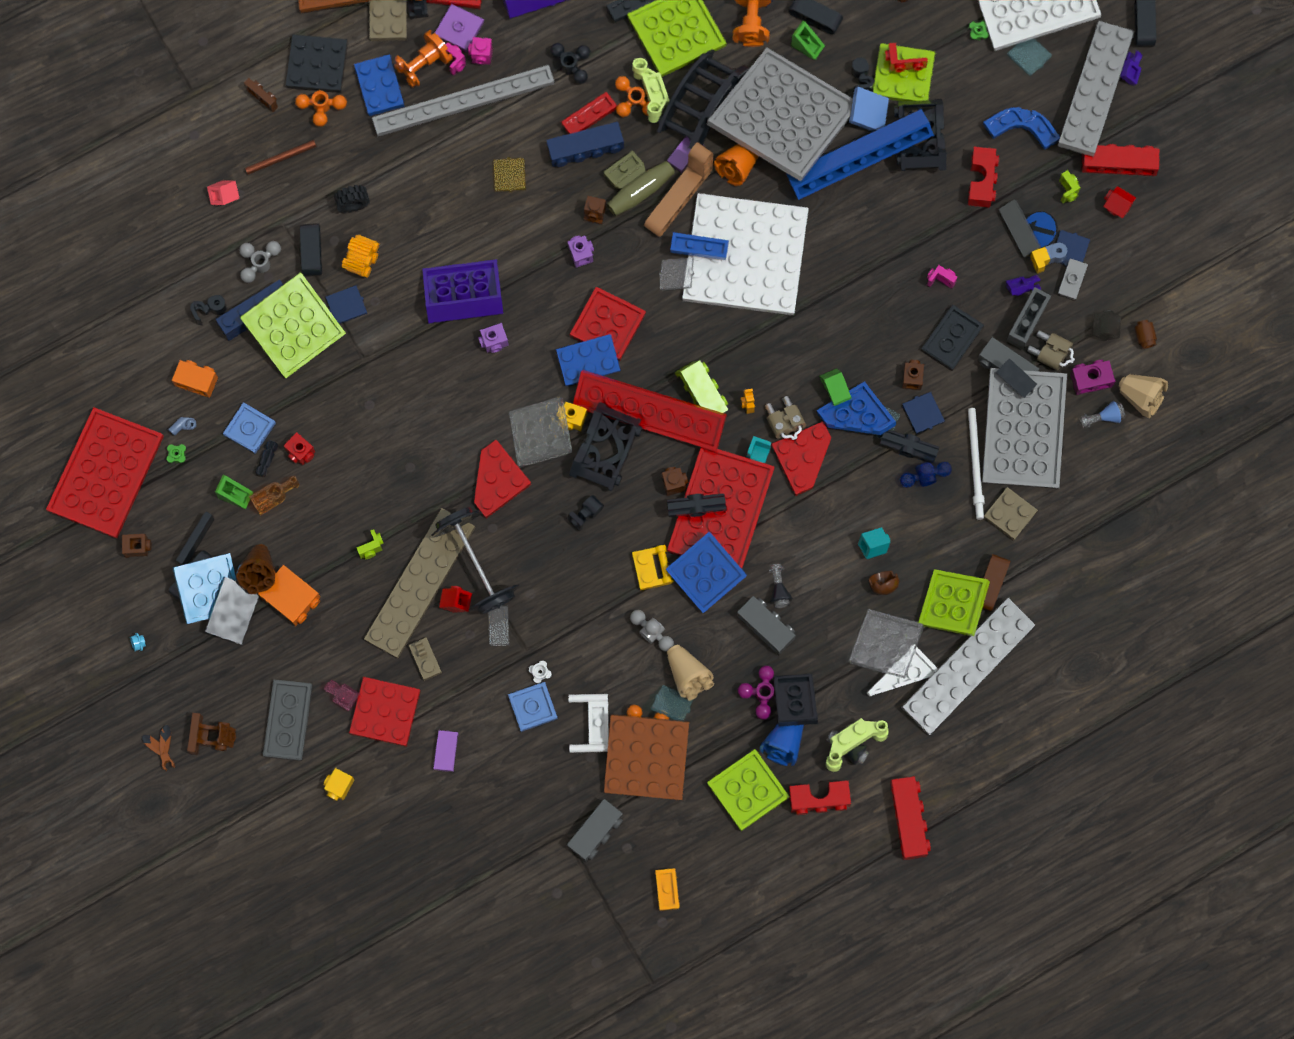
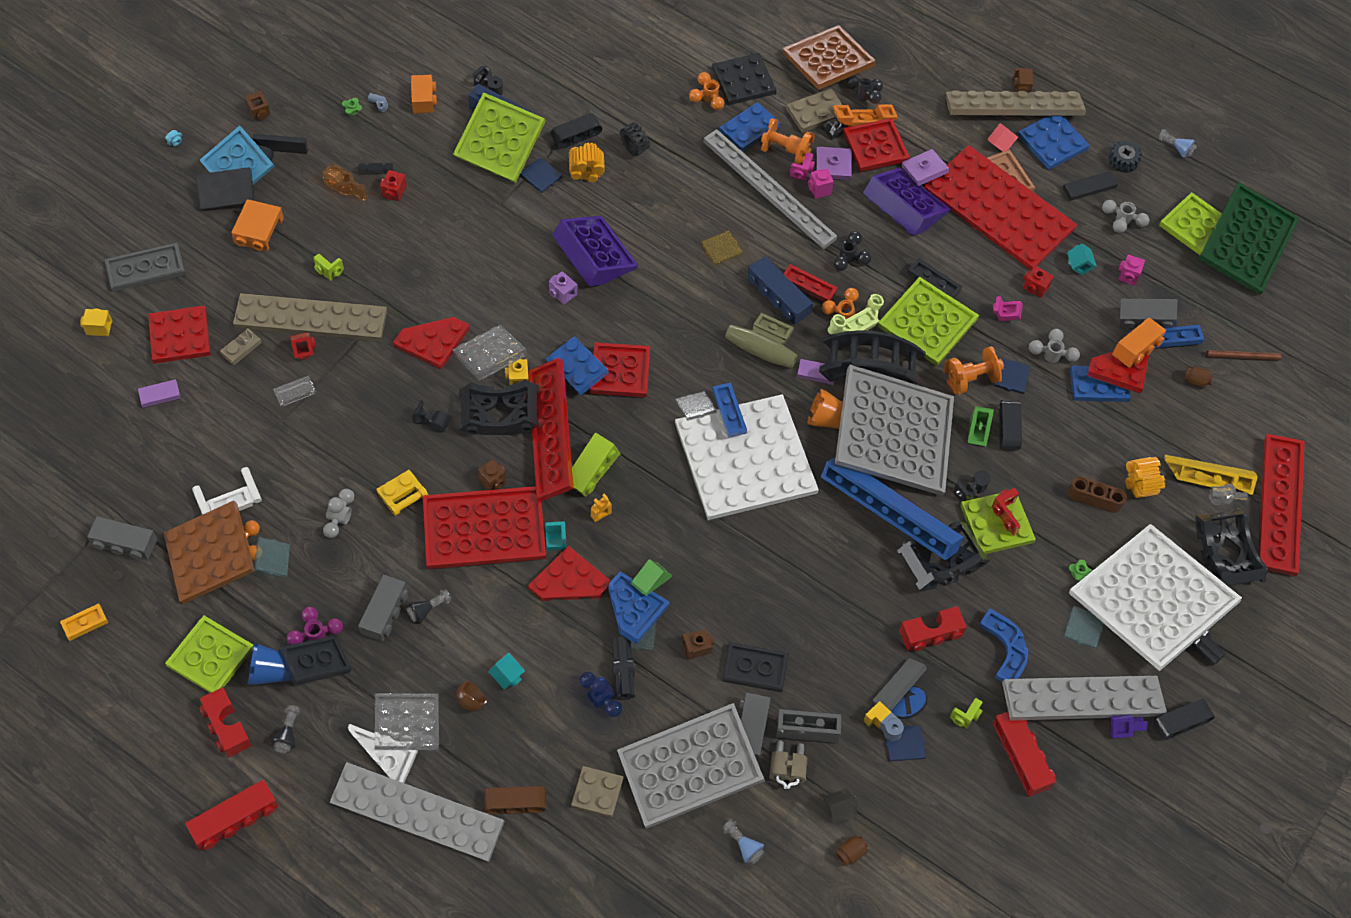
camera: 60 degrees right, 15 degrees down
red plate [46,407,164,539] -> none
dark orange piece [142,725,175,771] -> none
reddish brown tile [187,713,236,755] -> none
coral panel [207,180,239,205] -> none
bright green slope [215,475,253,509] -> none
medium blue tile [223,402,276,454] -> none
reddish brown cone [236,544,275,595] -> none
light grey piece [239,241,281,283] -> none
reddish brown plate [244,78,278,112] -> none
copper bar [245,140,316,175] -> none
clear pink plate [324,680,360,711] -> none
black axle [431,507,519,615] -> none
medium blue tile [508,682,558,732] -> none
white plate [529,661,551,683] -> none
medium lavender brick [568,236,594,268] -> none
reddish brown brick [584,196,606,225] -> none
medium nougat beam [644,142,713,237] -> none
blue plate [666,531,747,613] -> none
black piece [667,493,726,517] -> none
tan cone [667,645,714,701] -> none
dark tan piece [765,396,806,440] -> none
yellowish green plate [826,718,889,772] -> none
medium blue tile [849,87,889,132] -> none
dark blue piece [902,392,945,434] -> none
lime plate [918,569,990,636] -> none
dark pink bracket [927,265,958,289] -> none
white bar [968,408,985,520] -> none
black tile [996,358,1037,399] -> none
dark purple plate [1006,275,1041,296] -> none
light grey plate [1057,259,1088,300] -> none
magenta brick [1070,360,1115,395] -> none
red brick [1104,186,1136,218] -> none
tan cone [1119,374,1168,418] -> none

